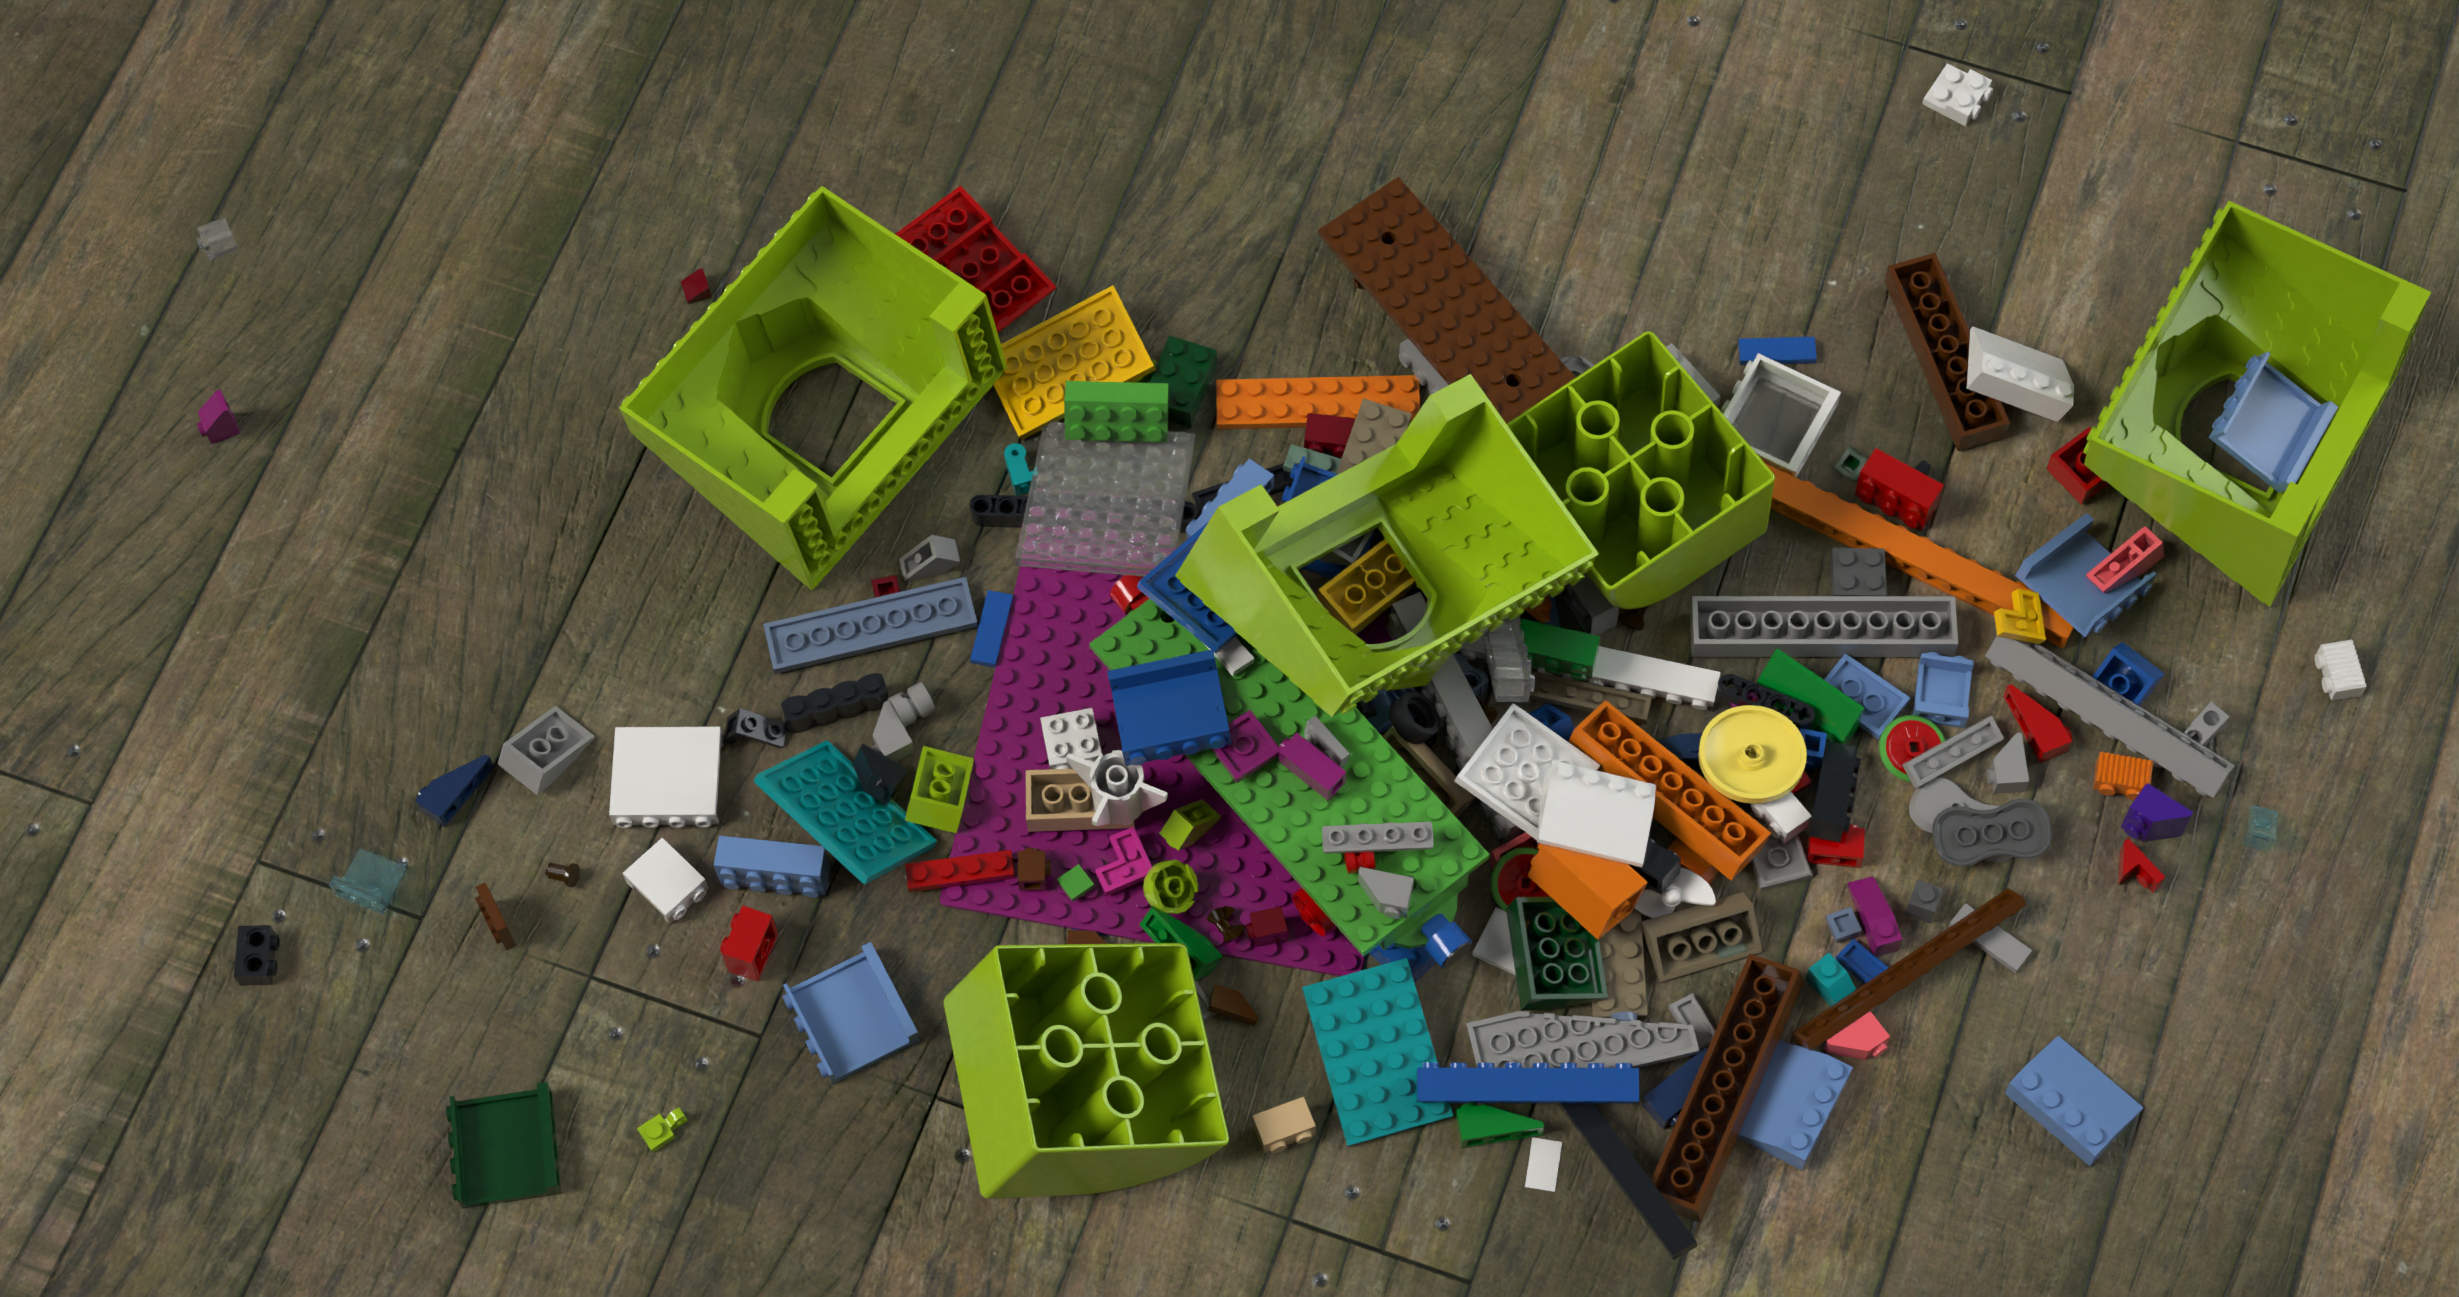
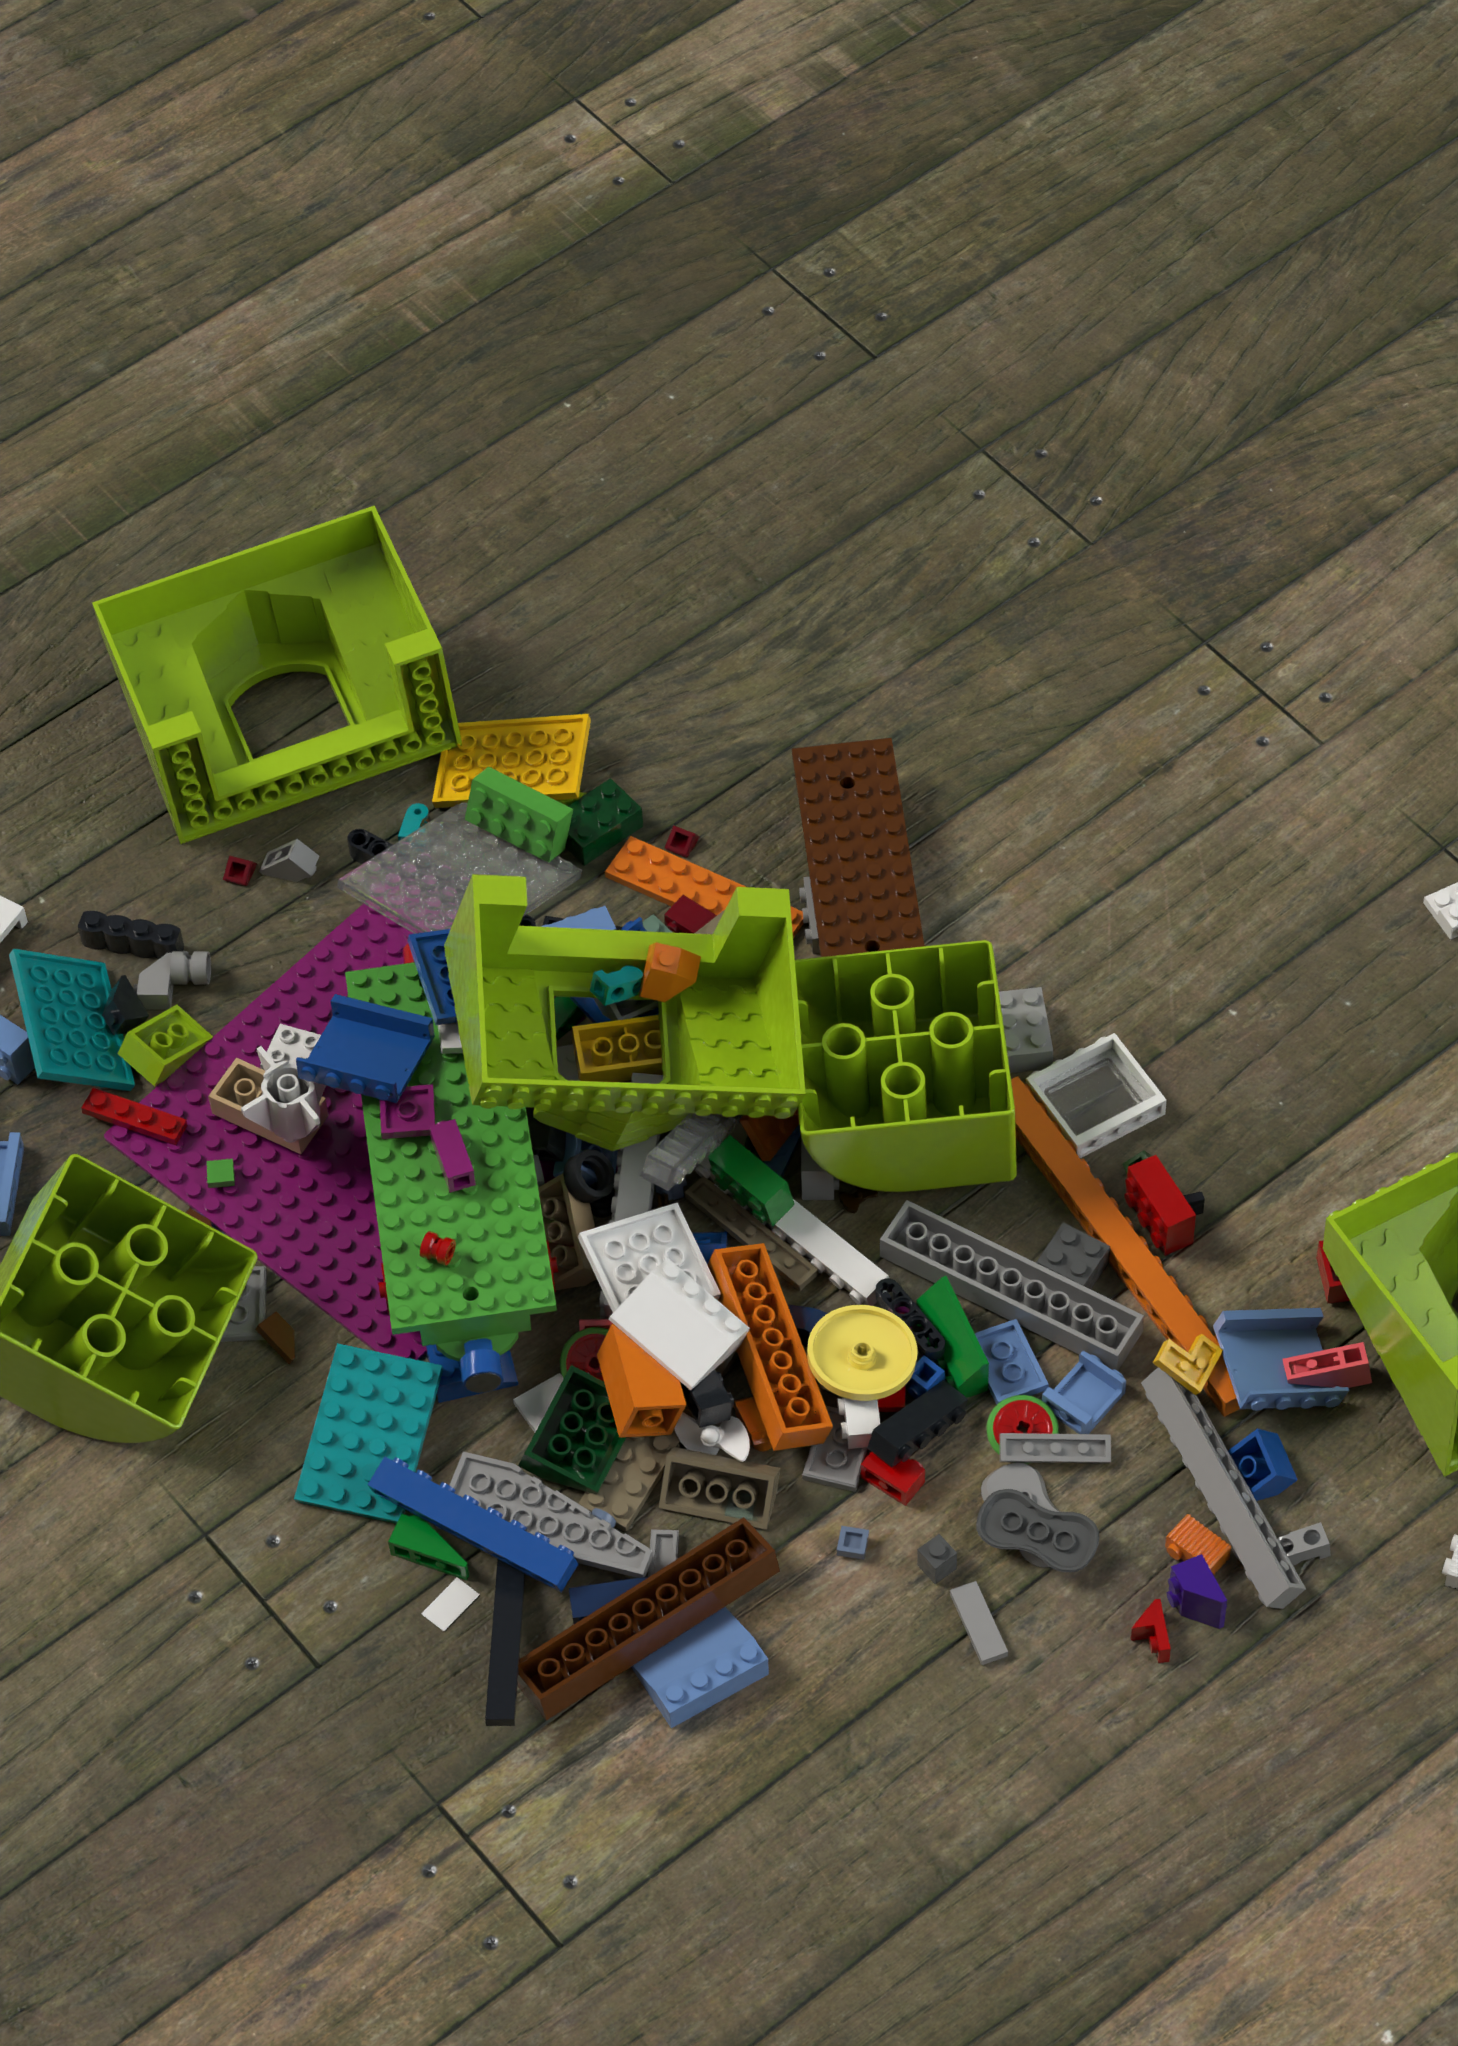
camera: 30 degrees right, 10 degrees down
black bracket [723,708,787,748] -> none
sand blue plate [763,577,978,674] -> none
red slope [895,185,1057,333] -> none
blue tile [970,590,1013,668] -> none
reddish brown brick [1018,848,1051,891] -> none
dark pink plate [1095,827,1152,896] -> none
green slope [1139,906,1223,981] -> none
lime cylinder [1143,860,1198,914] -> none
lime slope [1159,799,1221,851] -> none
dark brown piece [1207,906,1245,943] -> none
dark red brick [1246,906,1288,947] -> none
tan brick [1252,1097,1316,1154] -> none
light grey bracket [1304,716,1350,768] -> none
light grey bracket [1322,822,1433,854] -> none
light grey slope [1358,867,1414,919] -> none
blue tile [1738,337,1817,365] -> none
reddish brown plate [1792,888,2026,1050] -> none
teal slope [1805,953,1856,1007] -> none
coral slope [1824,1011,1890,1060] -> none
blue tile [1835,938,1889,984] -> none
magenta slope [1847,876,1903,957] -> none
reddish brown brick [1884,253,2010,451] -> none
white slope [1967,327,2074,422] -> none
light grey slope [1987,733,2029,794] -> none
red slope [2003,684,2073,763] -> none
medium blue slope [2005,1036,2144,1166] -> none
clear light blue slope [2242,805,2278,851] -> none
none -> teal leg [590,966,643,1006]
none -> orange slope [639,942,701,1002]
none -> dark red slope [664,825,700,858]

